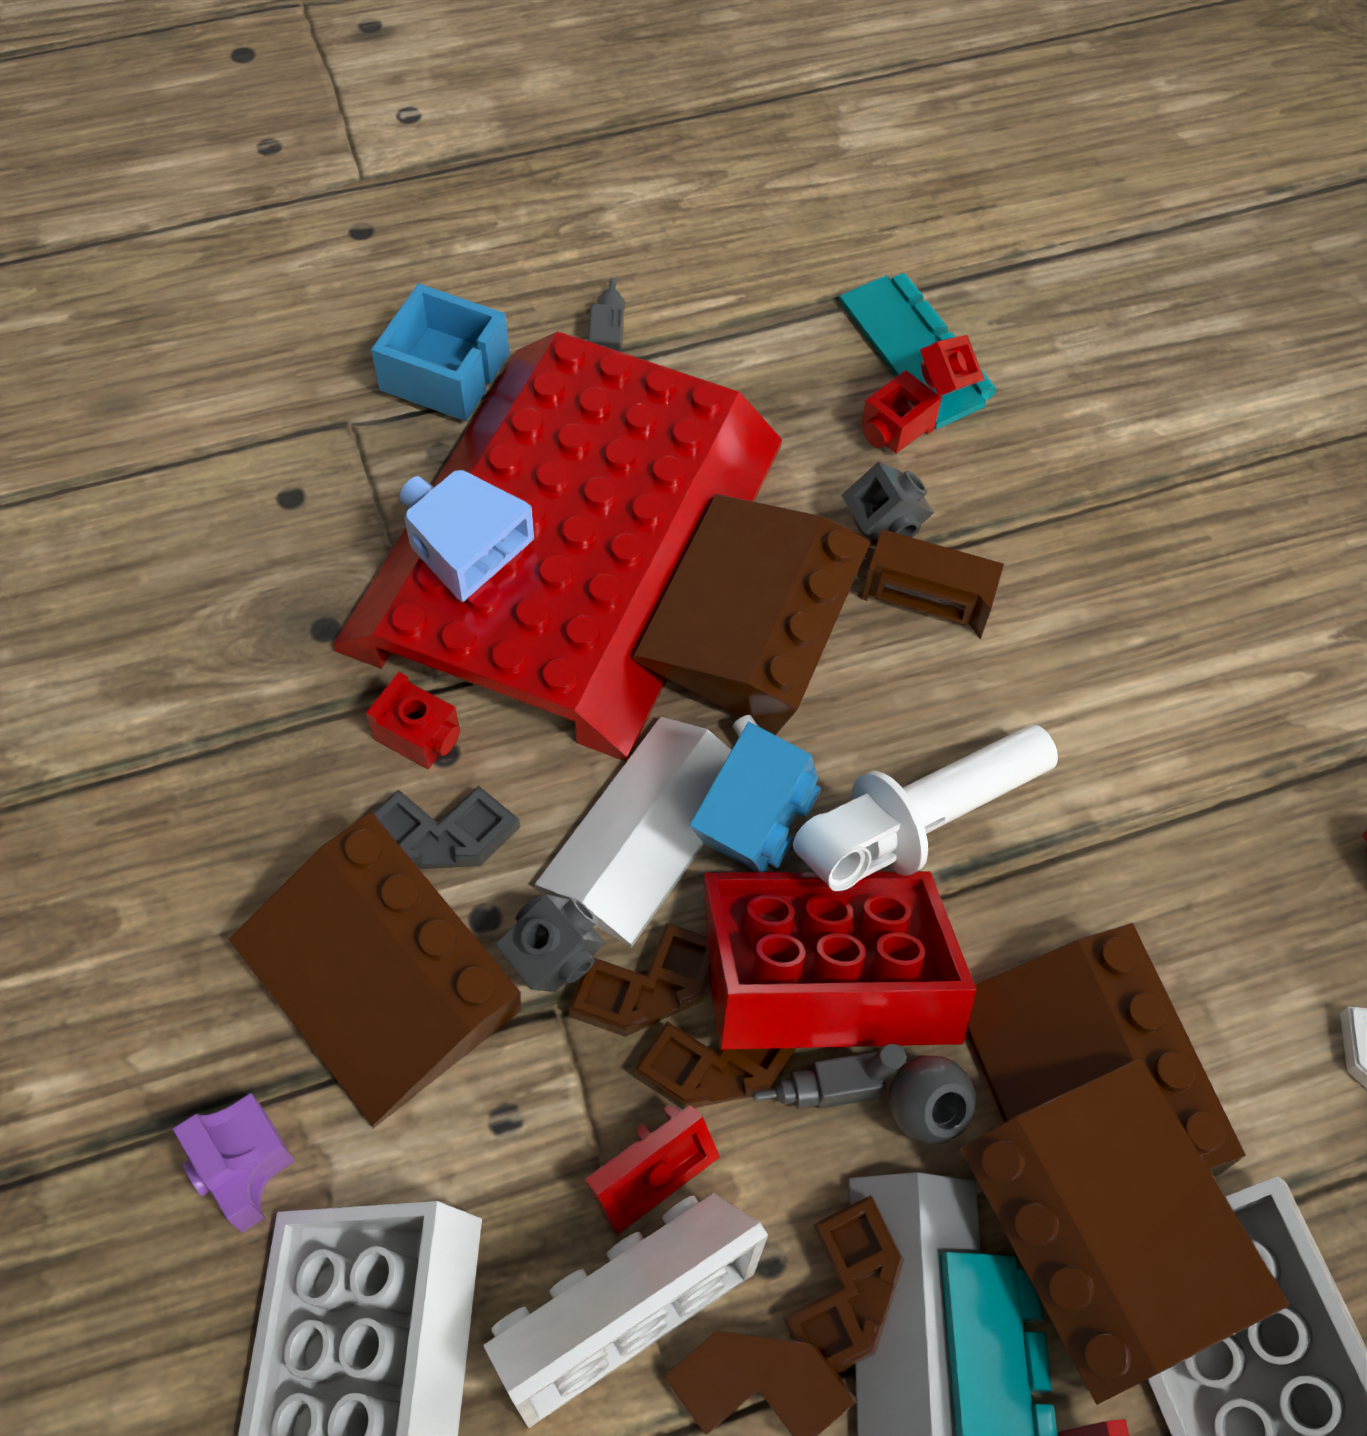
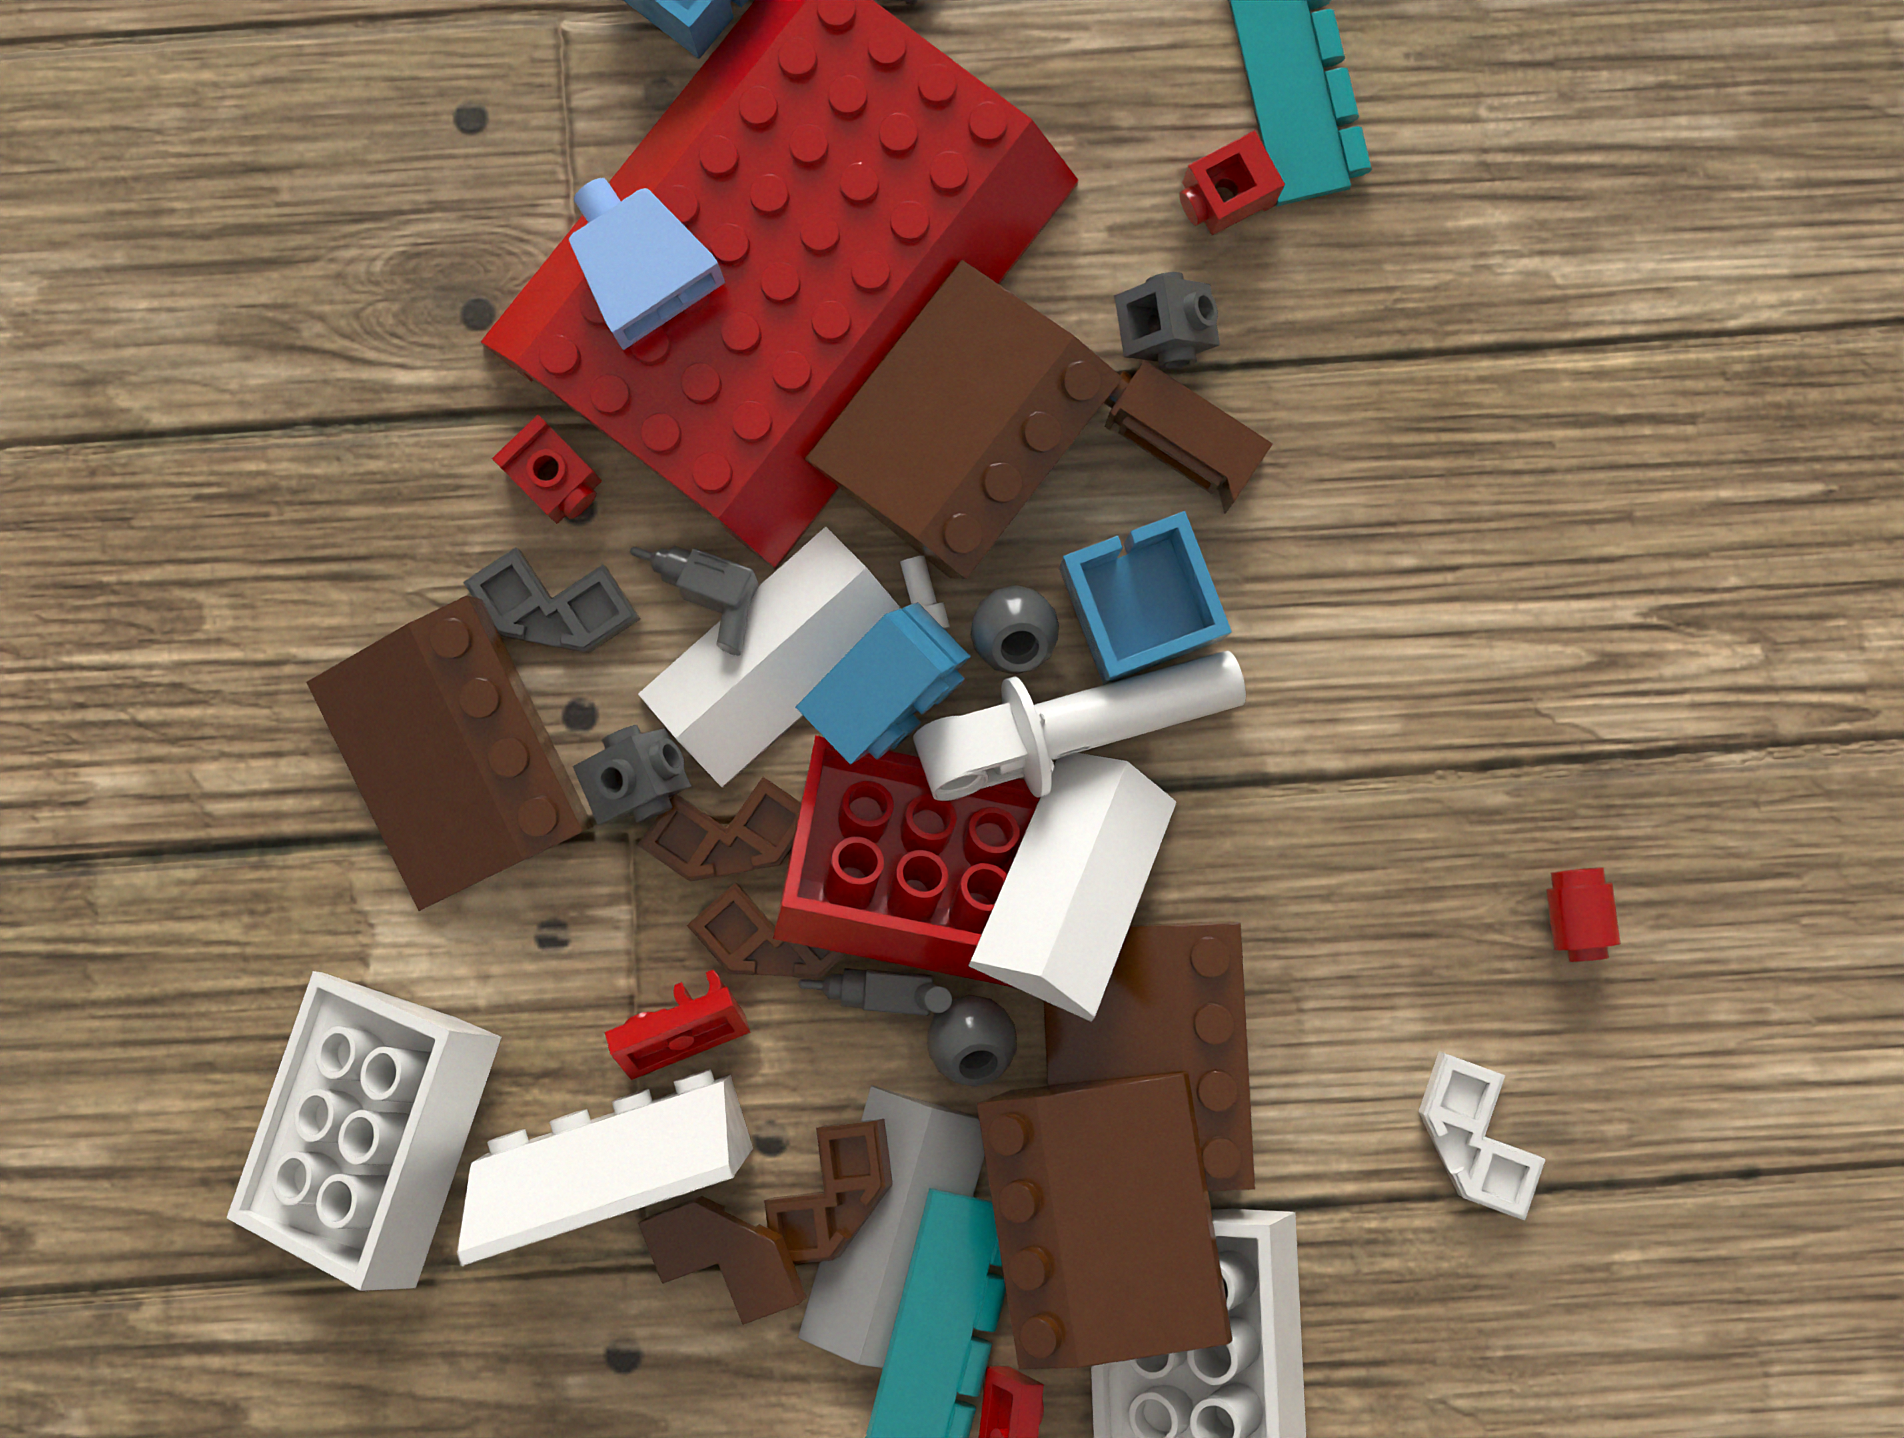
camera: 15 degrees right, 25 degrees up
medium lavender brick [173,1093,295,1233] -> none
red plate [920,335,985,397] -> none
none -> dark grey piece [630,546,759,656]
none -> white slope [969,753,1176,1022]
none -> dark grey piece [970,585,1059,675]
none -> dark azure piece [1059,511,1232,685]

